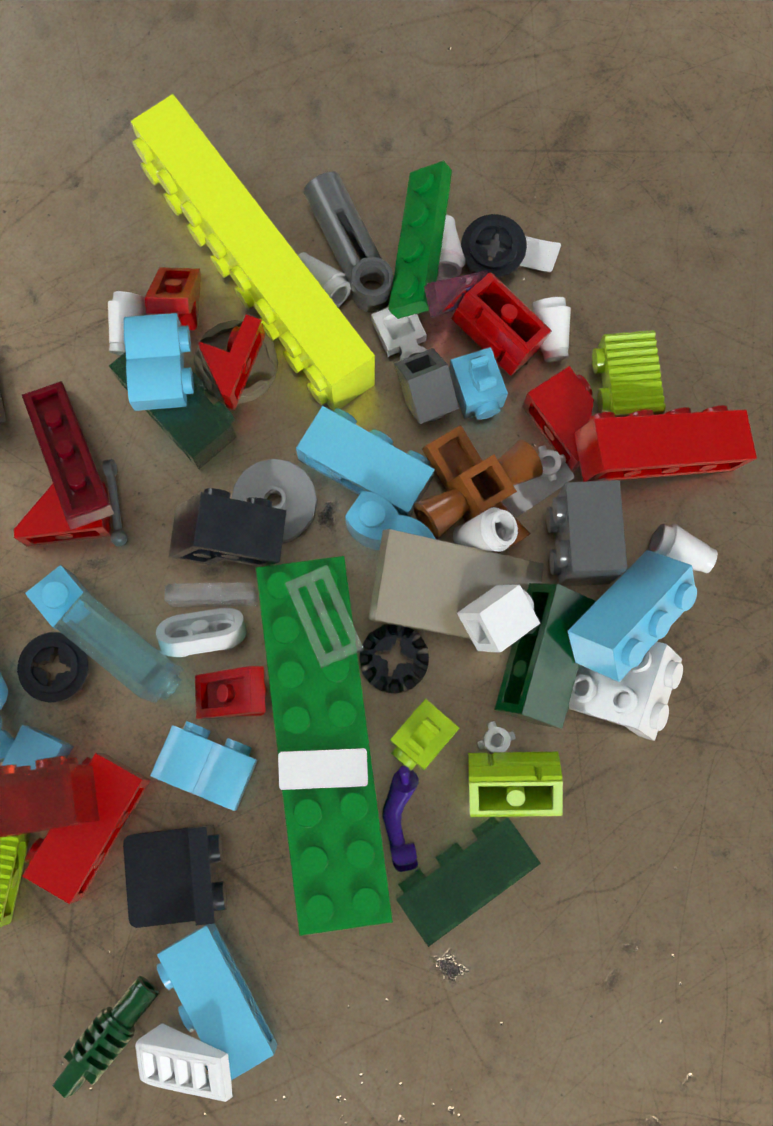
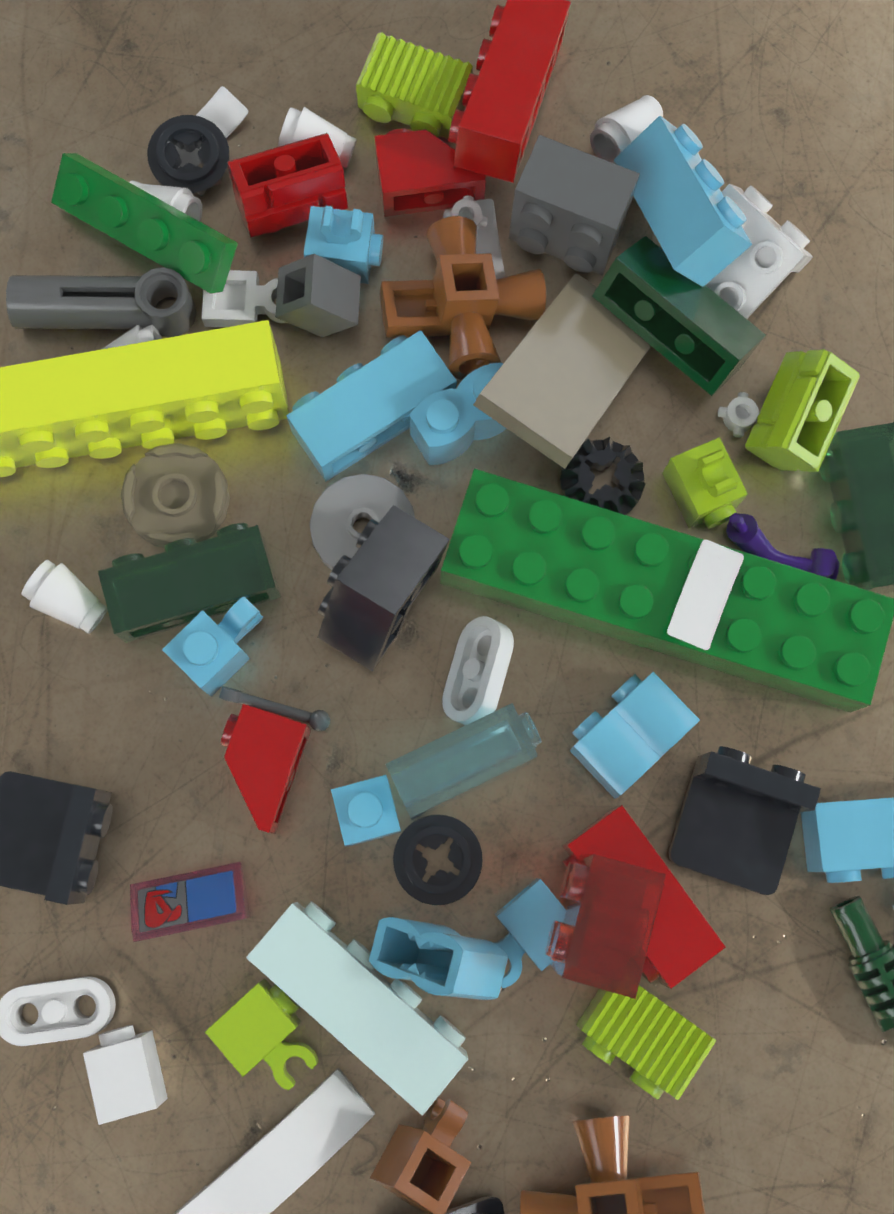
camera: 65 degrees left, 0 degrees up
dark red tile [22,381,114,530] -> none
medium azure brick [124,313,194,411] -> none
red slope [145,267,201,330] -> none
clear tile [165,583,258,607] -> none
red slope [195,666,266,719] -> none
red slope [198,314,266,411] -> none
clear tile [285,565,363,668] -> none
clear pink slope [424,270,490,318] -> none
white cone [453,507,518,552] -> none
white brick [457,584,540,653] -> none
none -> medium azure brick [162,596,263,697]

